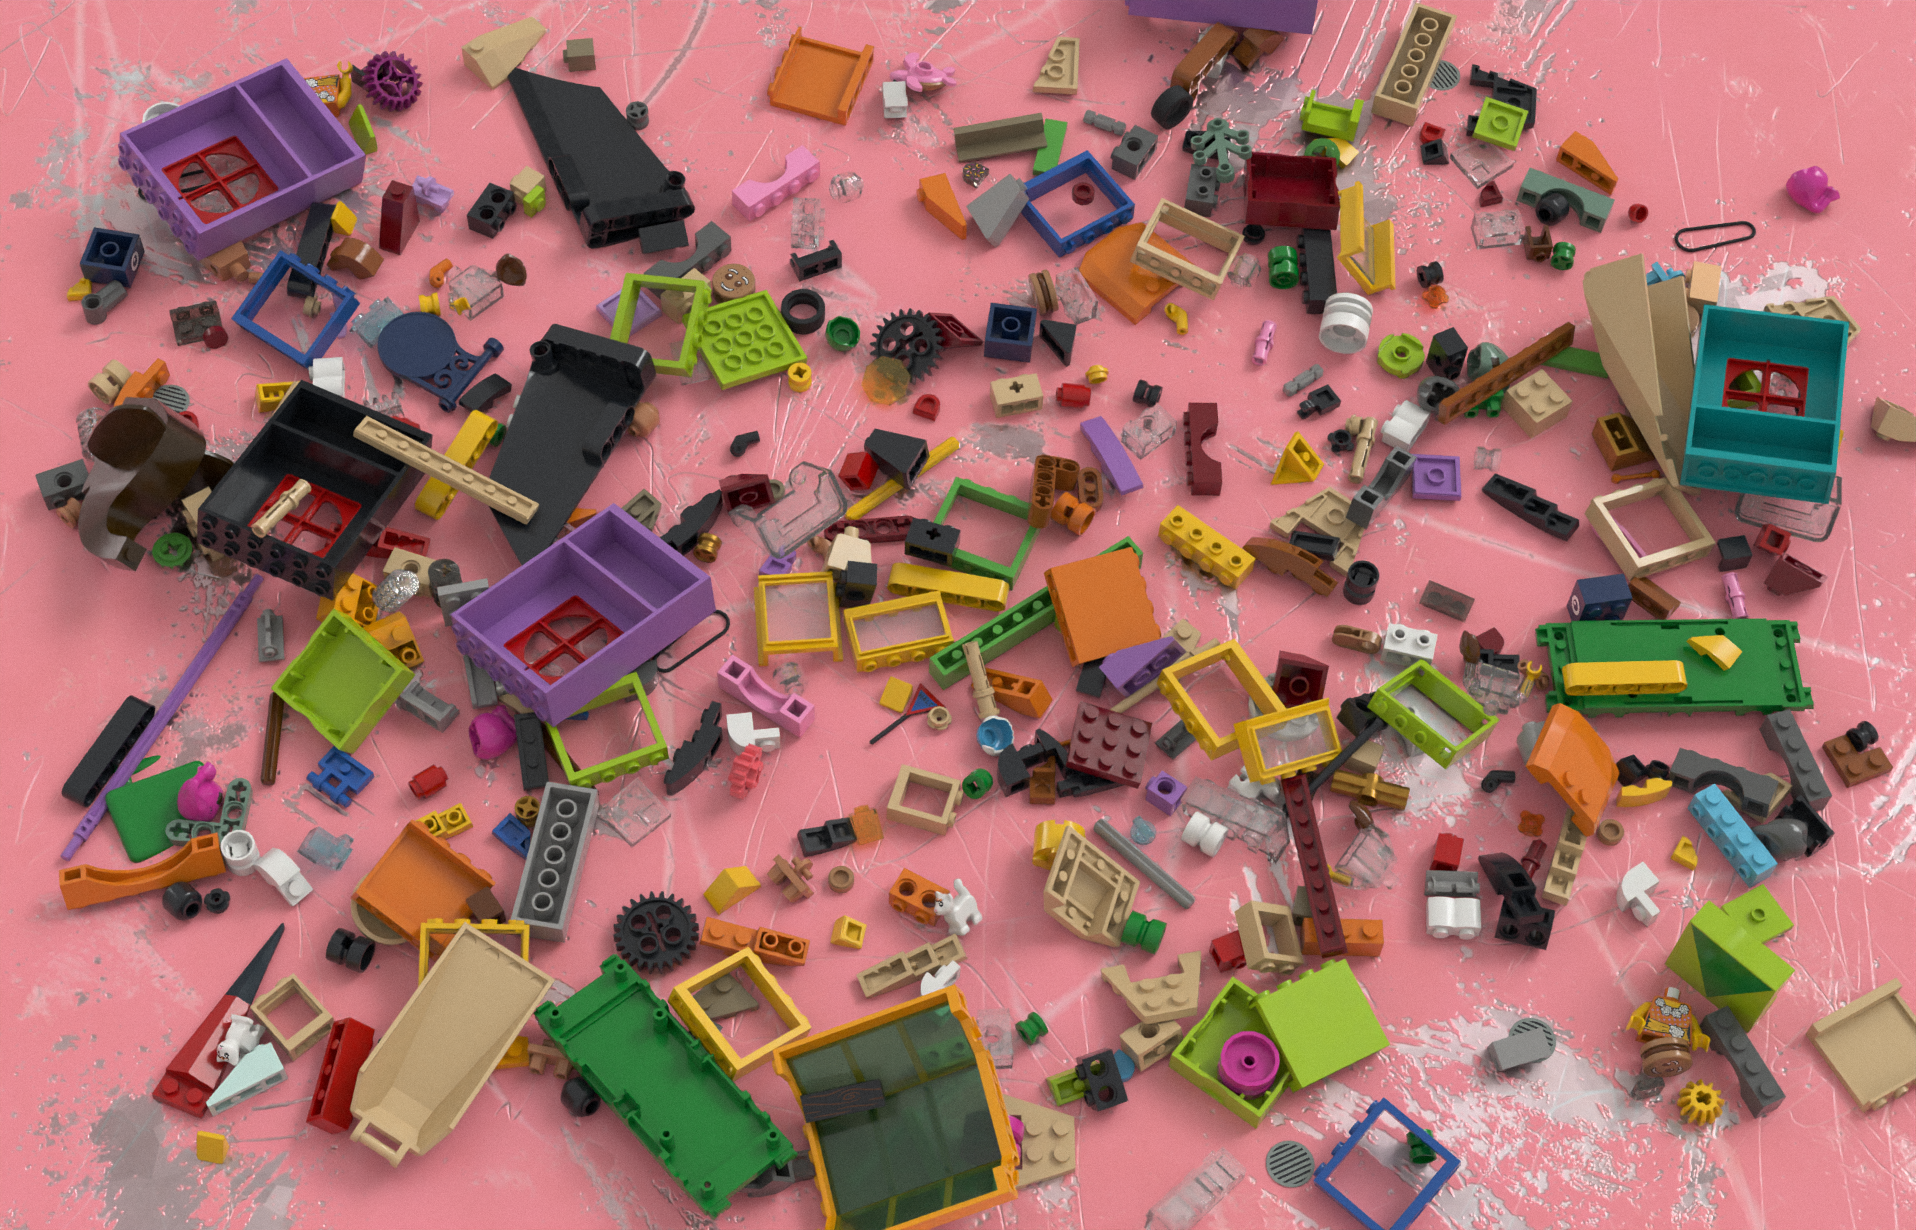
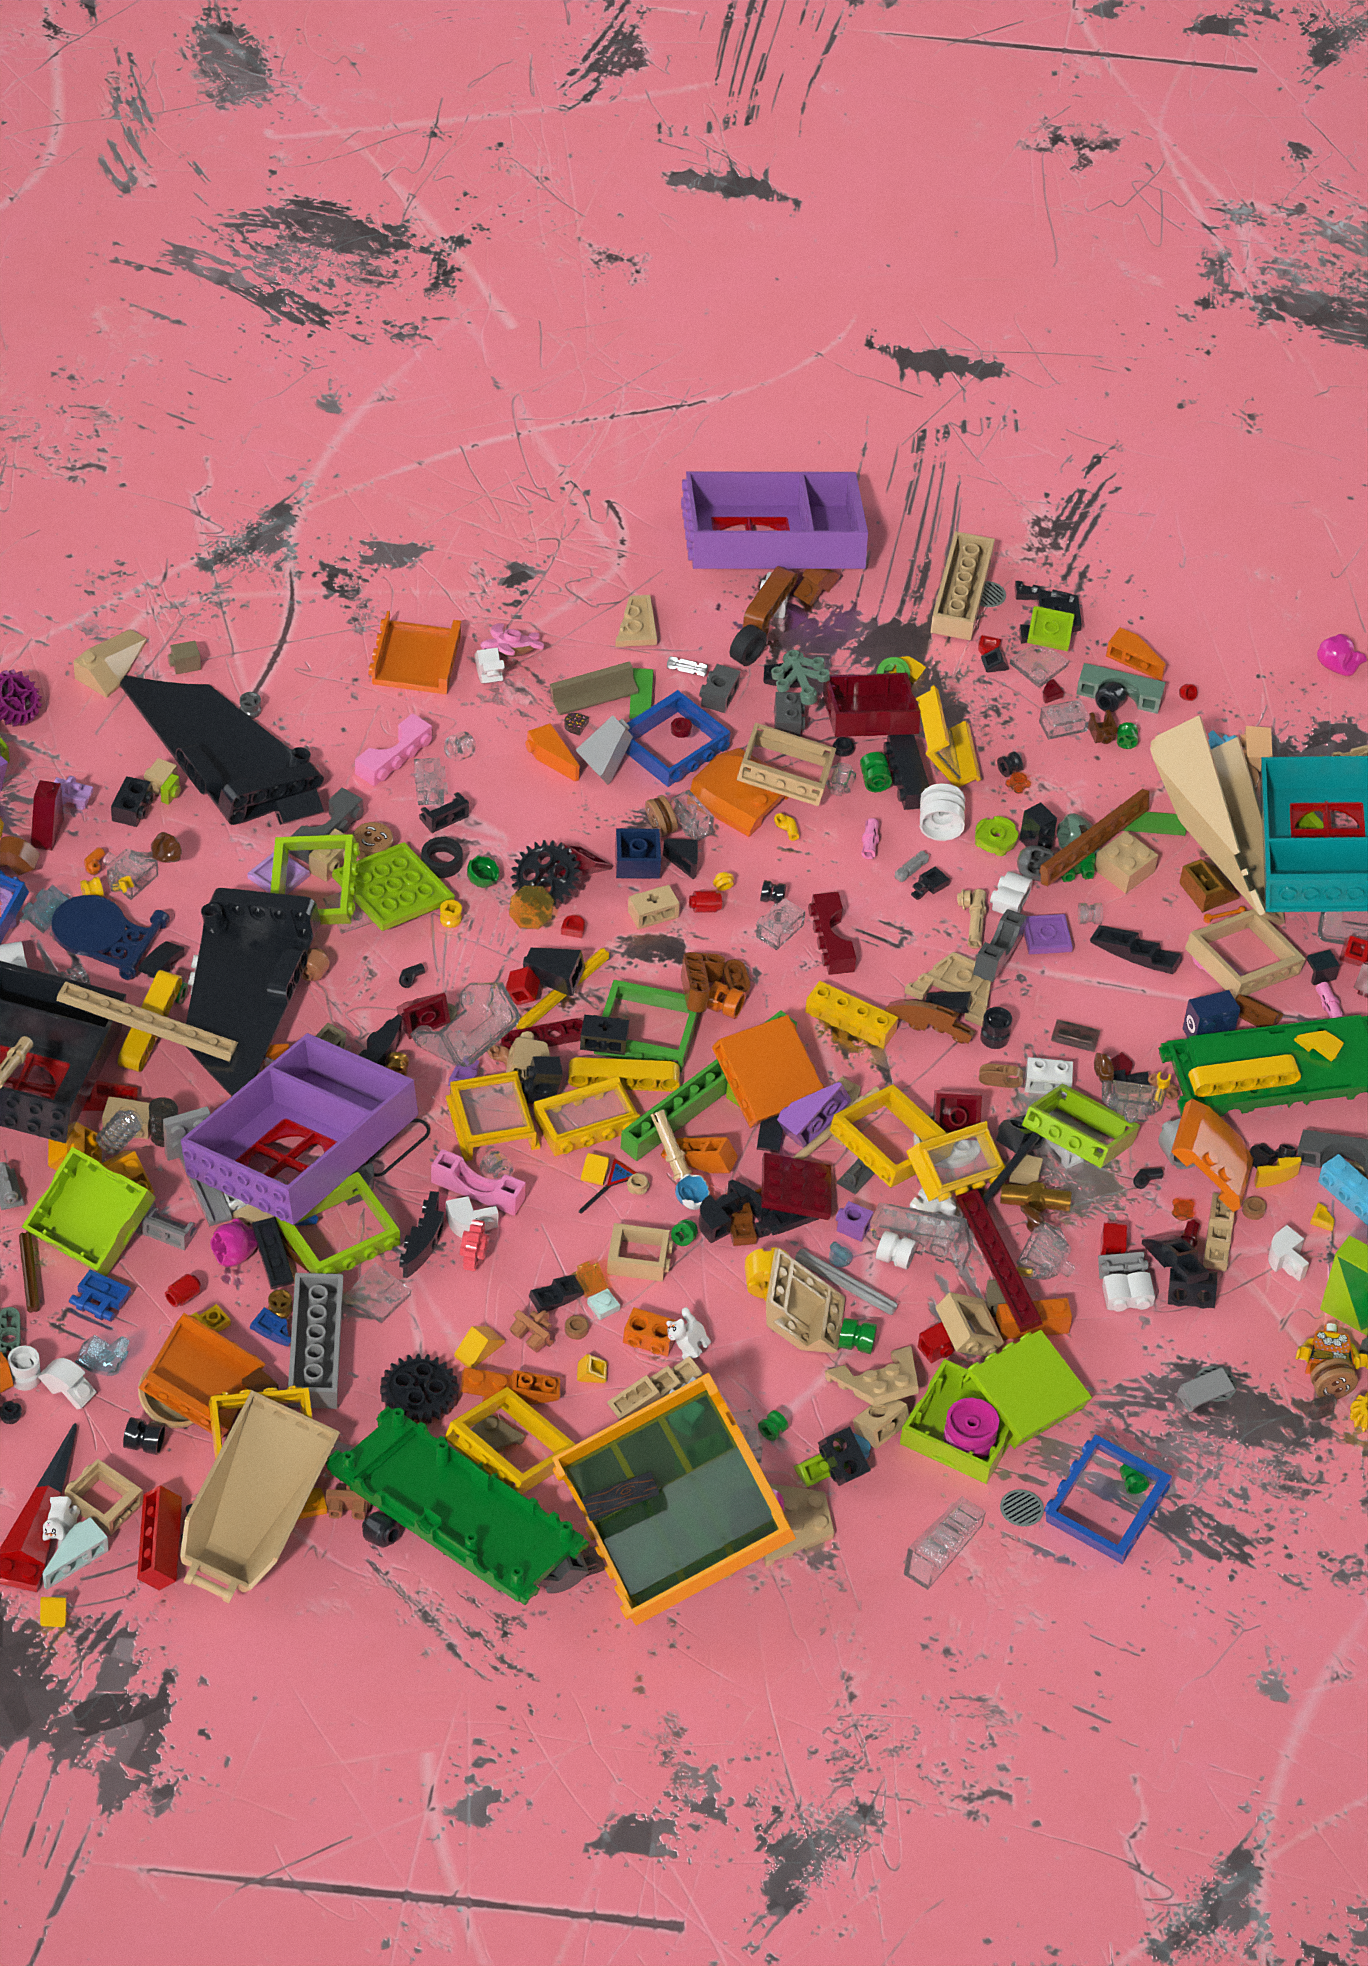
camera: 10 degrees left, 10 degrees down
medium lavender slope [1080,416,1143,496] -> none
yellow slope [1270,431,1324,485] -> none
lime panel [1299,90,1364,142] -> none
black plate [1327,429,1354,453] -> none
black piece [1675,221,1756,252] -> none
none -> light aqua plate [587,1288,620,1320]

